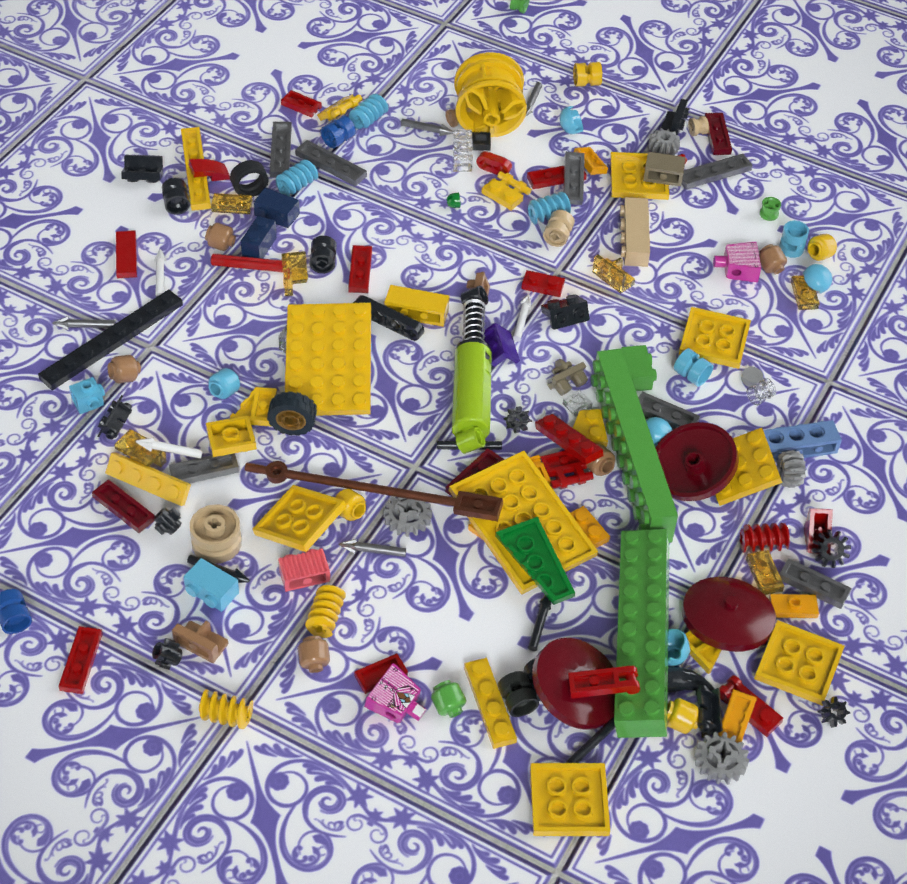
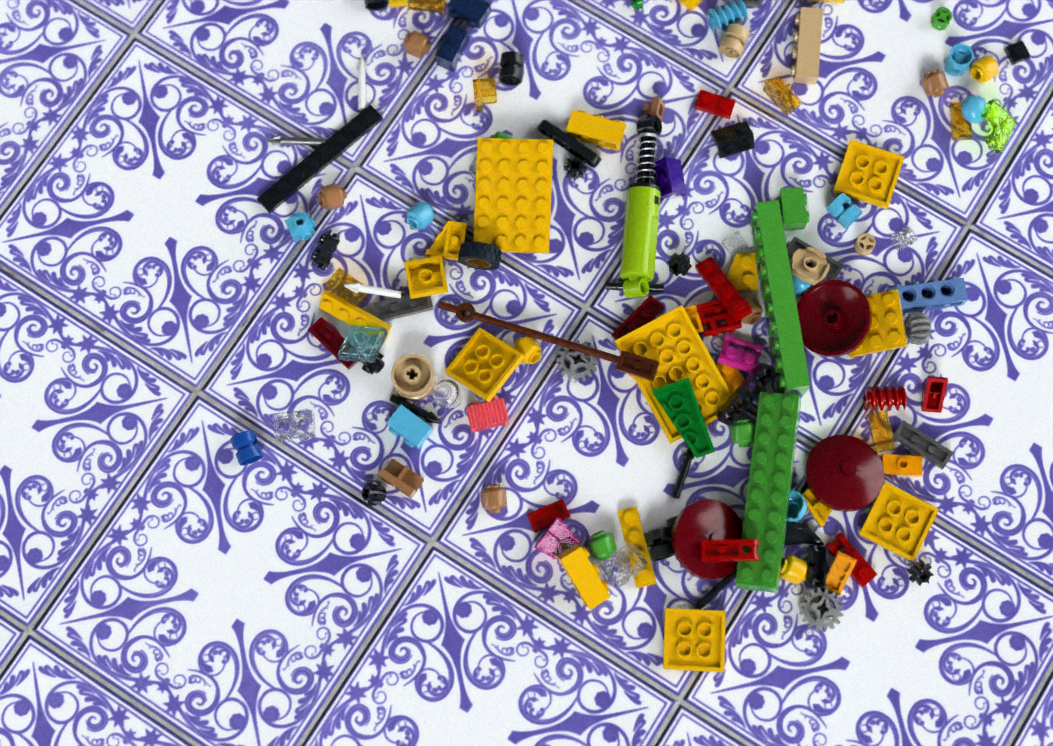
camera: 10 degrees right, 25 degrees up
red tile [58,626,103,694] -> none
red tile [116,230,137,279] -> none
yellow piece [199,689,253,729] -> none
red axle [211,254,290,273] -> none
yellow piece [305,585,346,638] -> none
flat silver piece [338,539,406,557] -> none
red tile [348,245,372,293] -> none
white piece [513,294,531,342] -> none
dark tan hips [547,359,588,396] -> none
dark pink torso [713,242,761,282] -> none
light grey tile [741,367,763,387] -> none
black gear [811,530,851,568] -> none
none -> clear brick [273,410,316,442]
none -> clear light blue plate [337,326,388,363]
none -> clear hair [431,379,463,409]
none -> yellow brick [556,544,610,610]
none -> black gear [564,156,587,181]
none -> clear brick [598,543,648,587]
none -> dark pink plate [717,333,764,373]
none -> black beam [717,363,775,425]
none -> bright green head [730,419,756,447]
none -> tan plate [790,247,830,285]
none -> tan wheel [854,233,876,256]
none -> clear neon green plate [981,100,1017,153]
none -> black plate [1004,40,1031,66]

